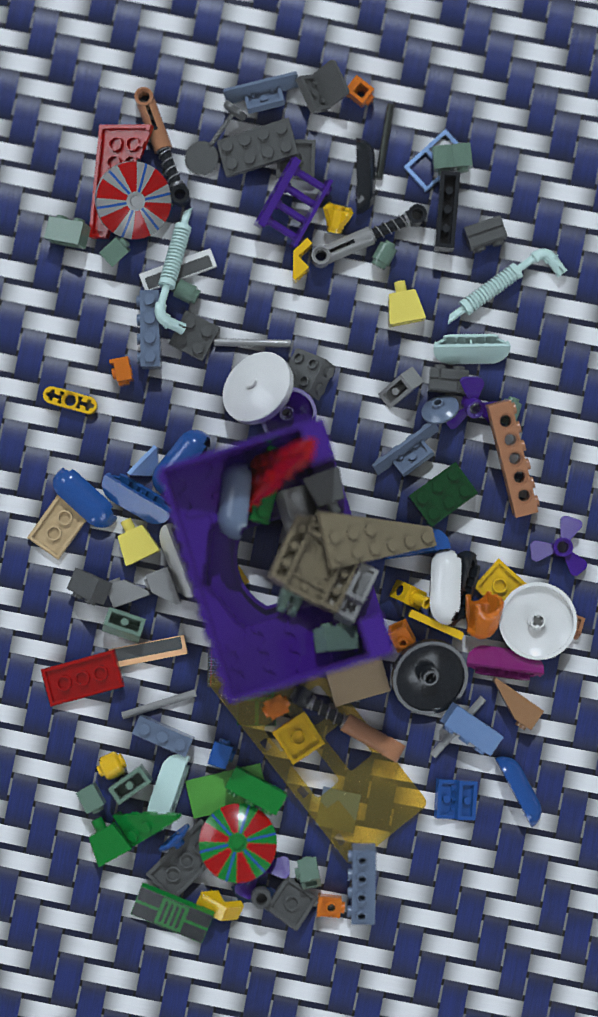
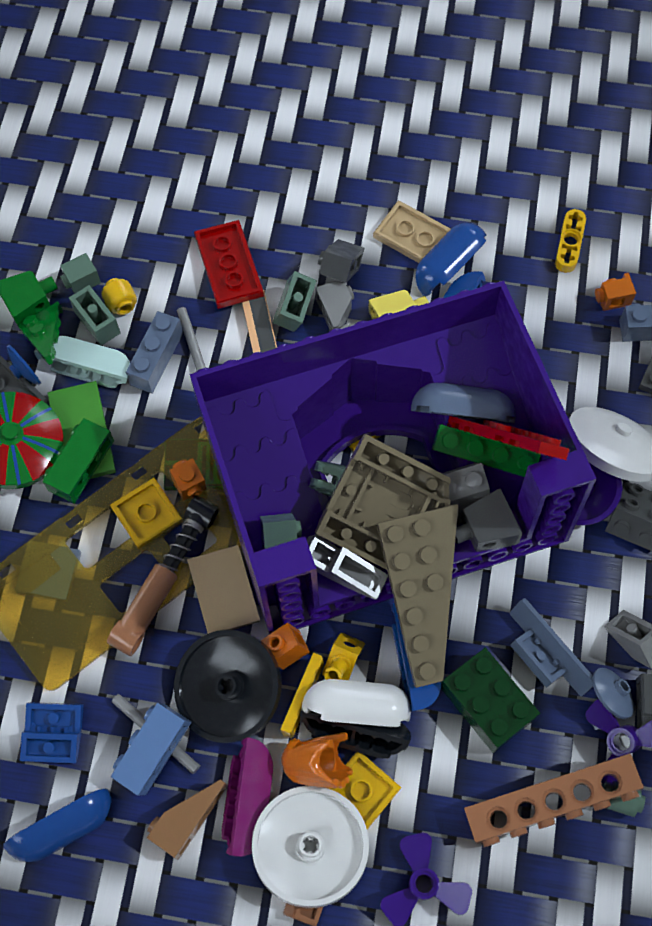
camera: 85 degrees right, 20 degrees down
blue brick [207,738,236,770] -> none

